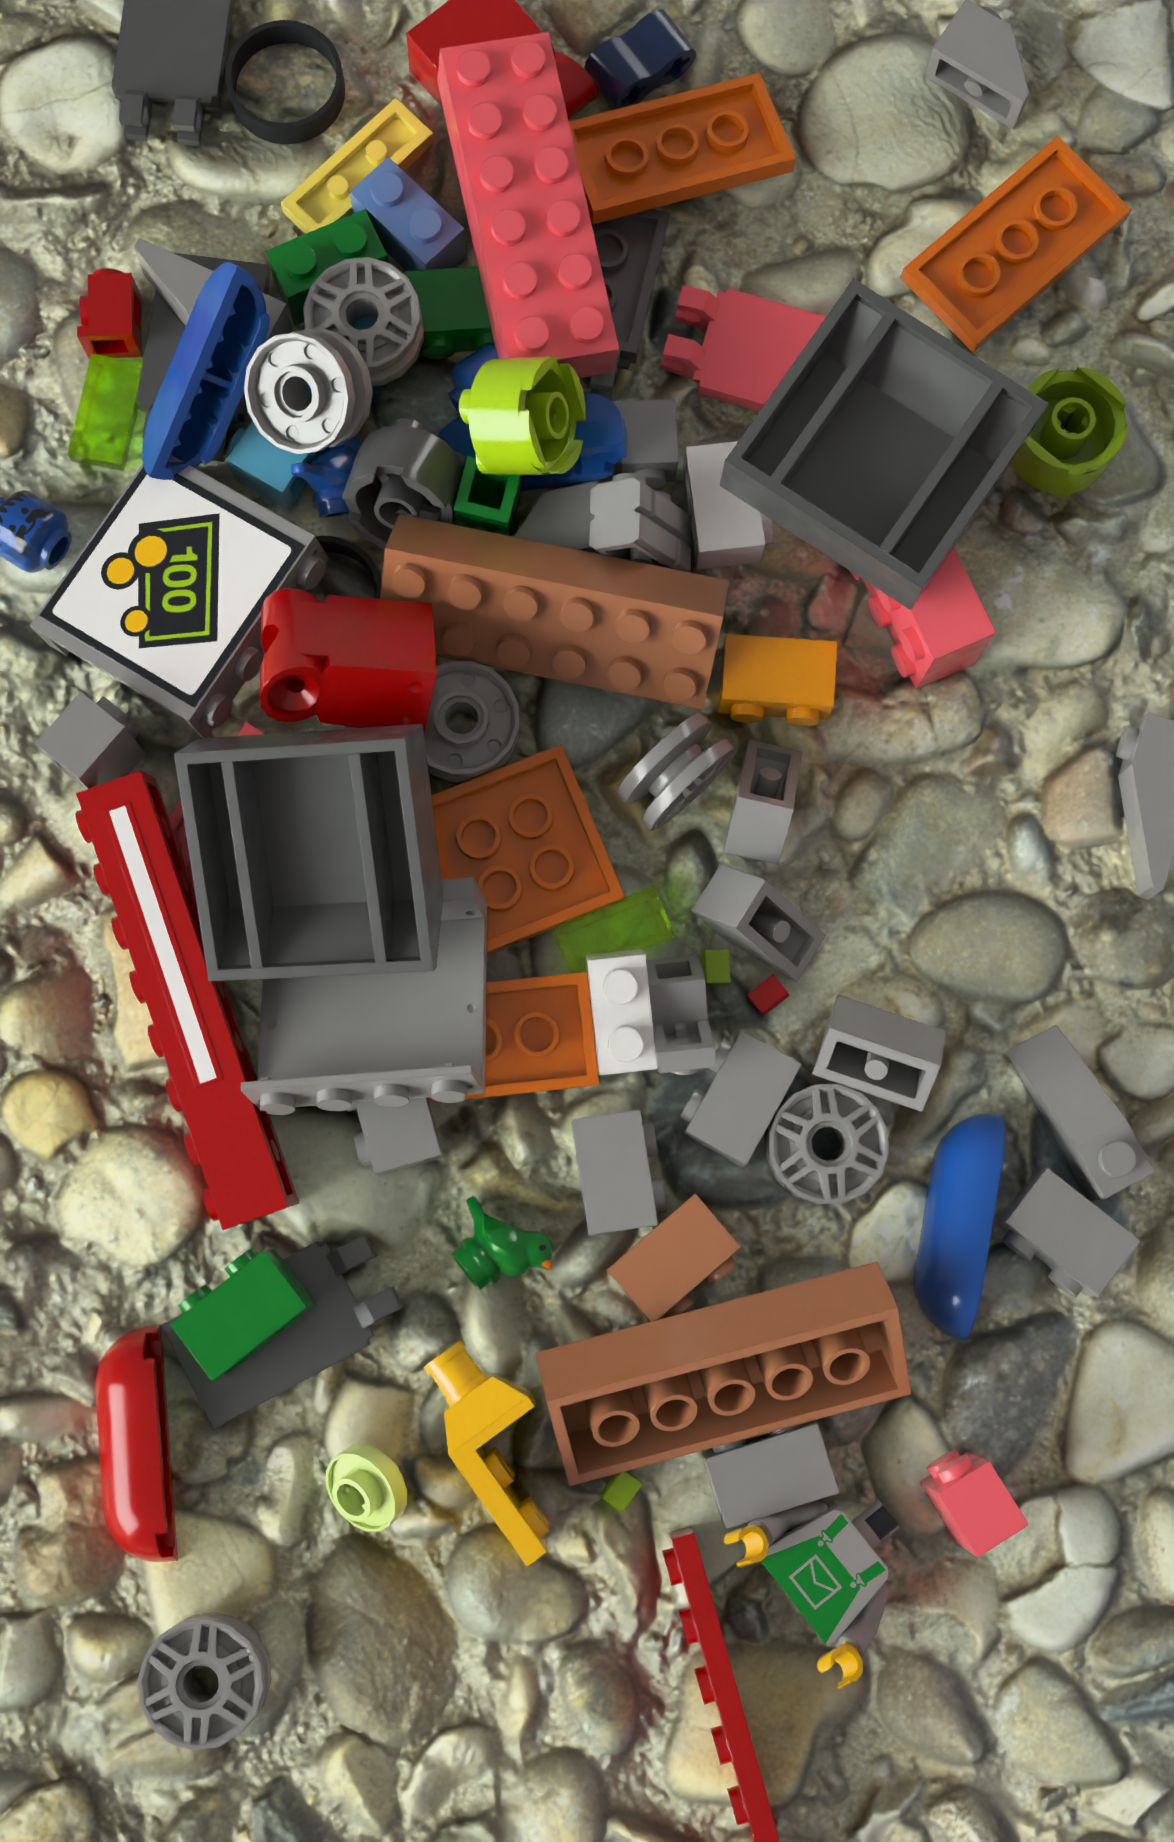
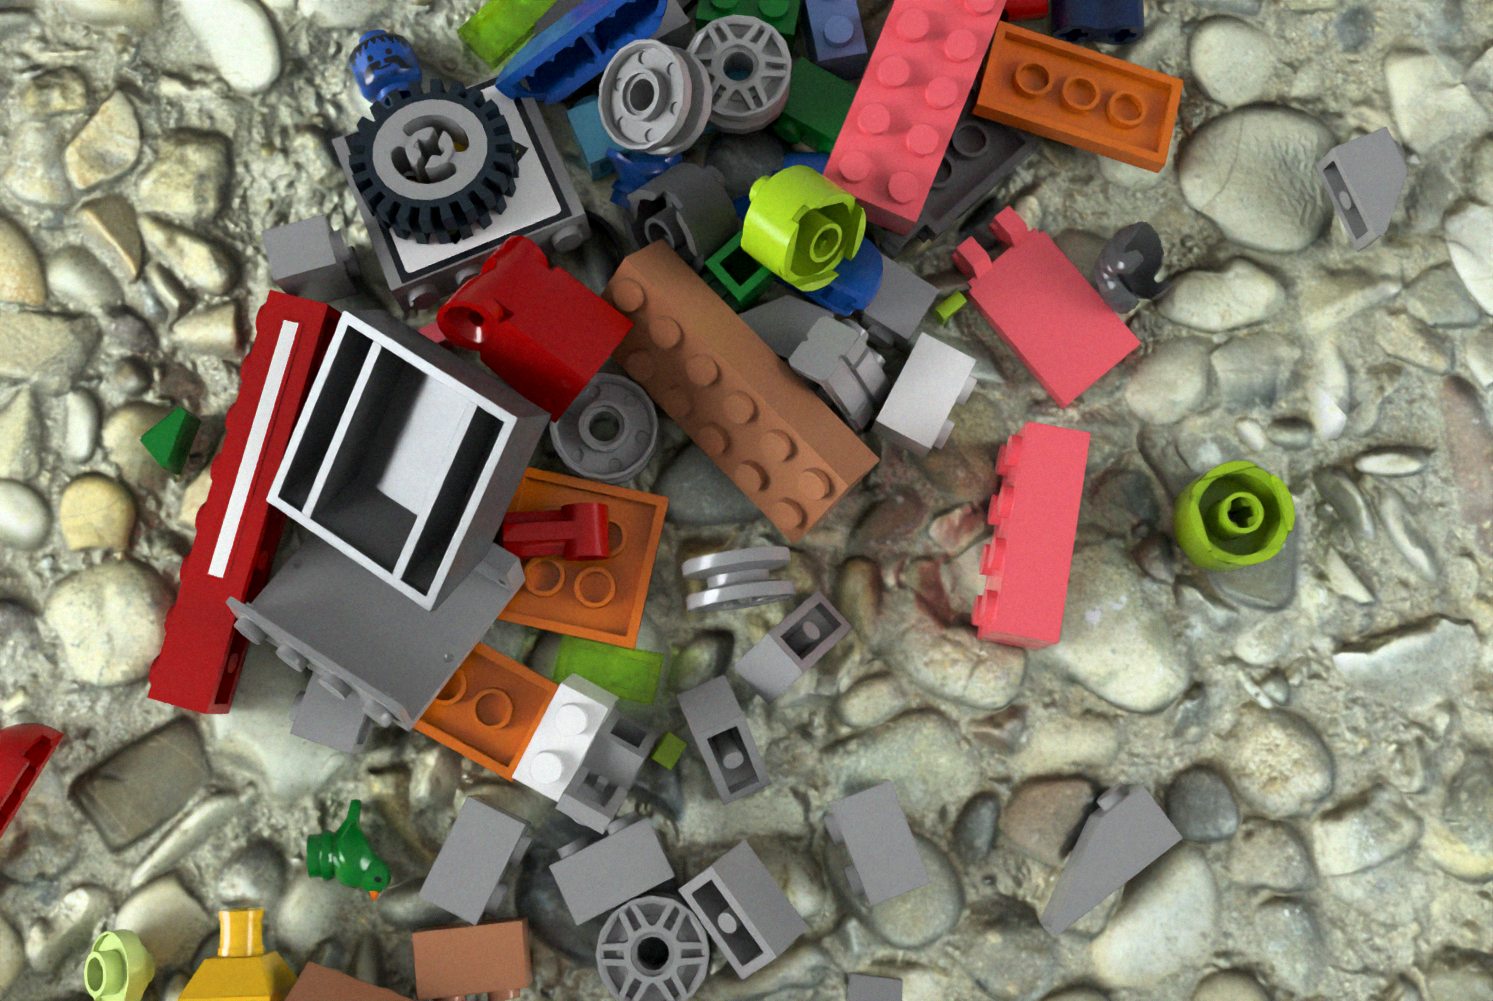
camera: 30 degrees right, 0 degrees up
dark grey tile [162,1235,404,1429] -> none
green brick [170,1248,316,1382] -> none
light orange brick [718,634,837,726] -> none
dark grey slope [720,278,1049,610] -> none
red piece [746,974,790,1017] -> none
orange plate [900,136,1132,353] -> none
none -> green slope [140,407,201,475]
none -> wheel [349,79,519,245]
none -> red piece [503,503,610,562]
none -> light grey brick [823,779,931,907]
none -> lime piece [932,291,967,325]
none -> dark grey hair [1094,221,1172,314]

